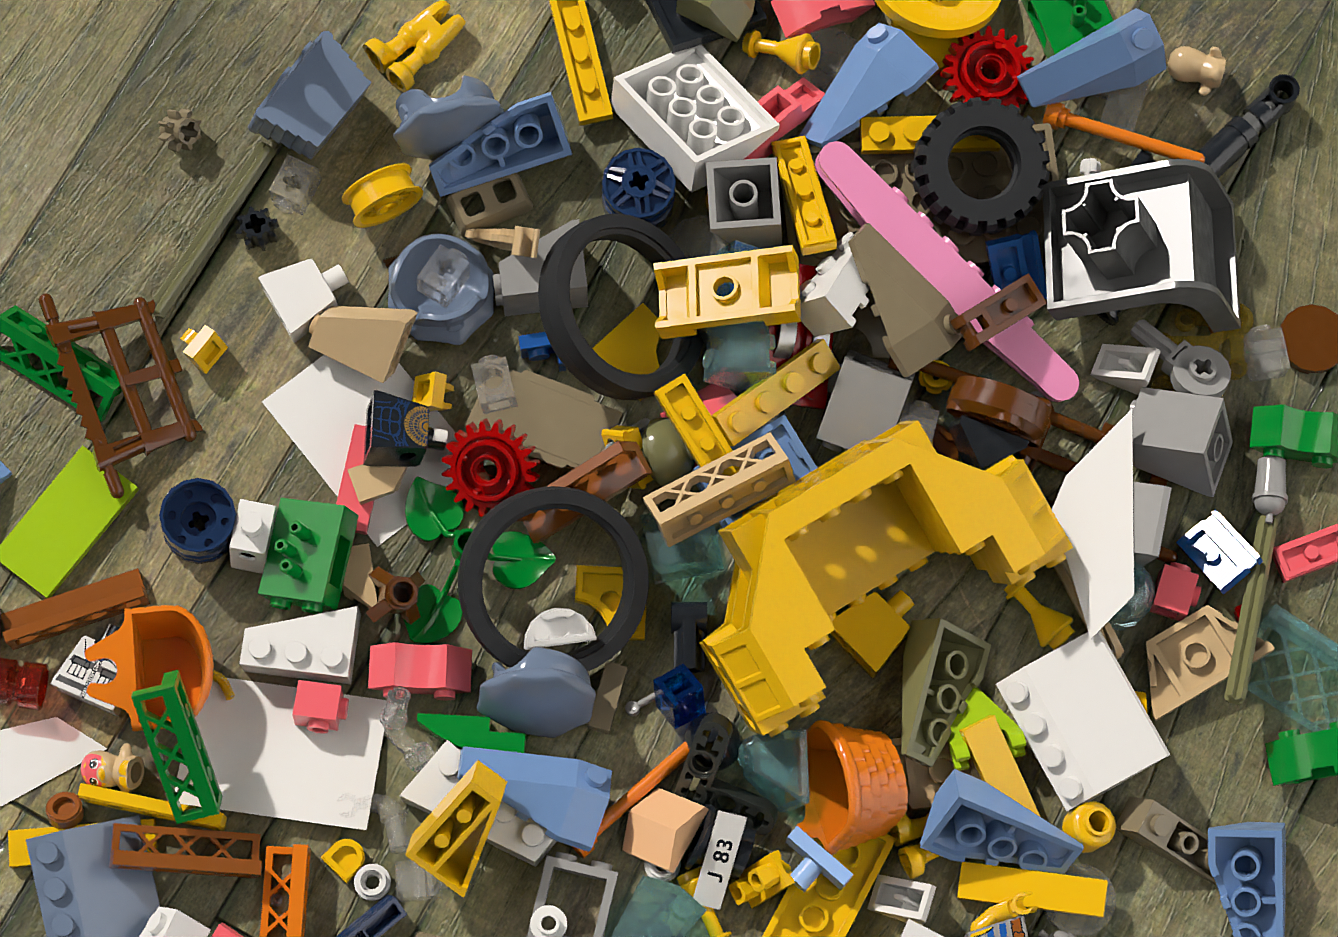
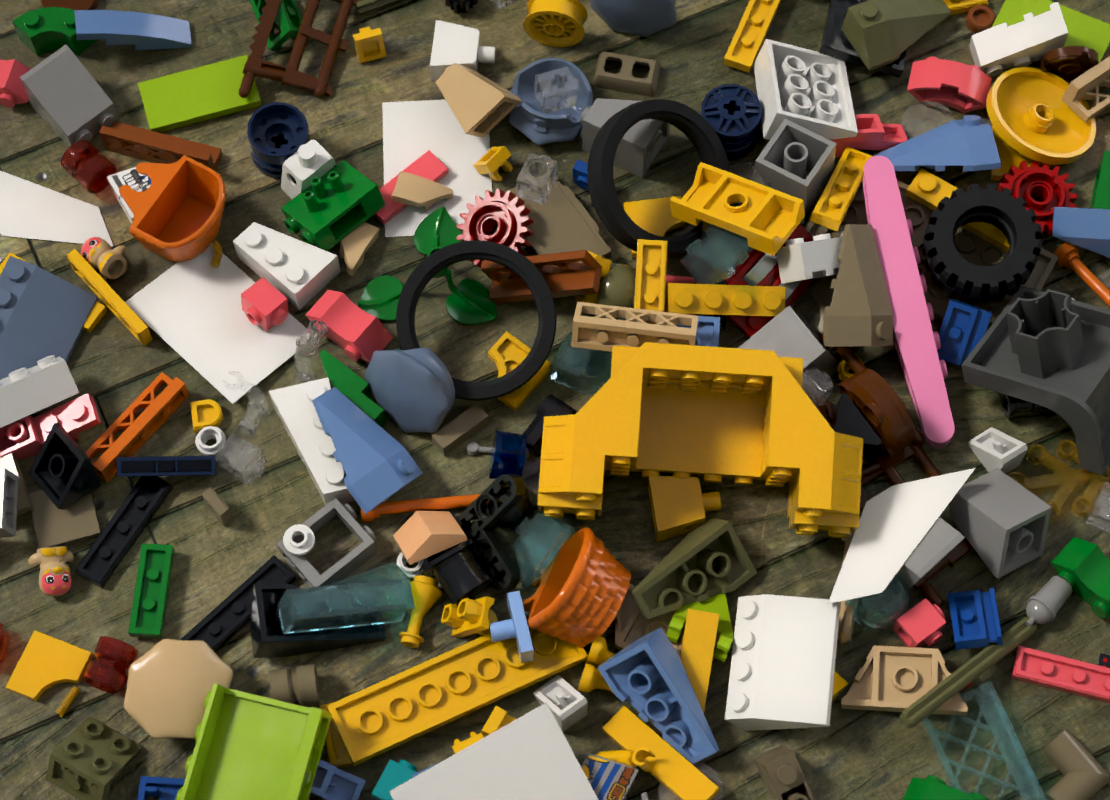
camera: 40 degrees right, 10 degrees down
dark orange tile [46,792,84,829] -> none
dark orange fence [109,823,262,879] -> none
green fence [131,670,223,824] -> none
black torso [363,390,448,467] -> none
reddish brown rock [366,566,425,625] -> none
yellow wedge [405,760,507,898] -> none
medium blue wedge [429,92,572,197] -> none
tan piece [465,226,540,258] -> none
white tile [524,608,597,650] -> none
white sticker [692,810,747,910] -> none
yellow piece [742,30,821,74] -> none
reddish brown plate [950,273,1047,352] -> none
yellow piece [1004,583,1075,650] -> none
yellow head [1062,801,1116,853] -> none
light grey piece [1130,320,1231,398] -> none

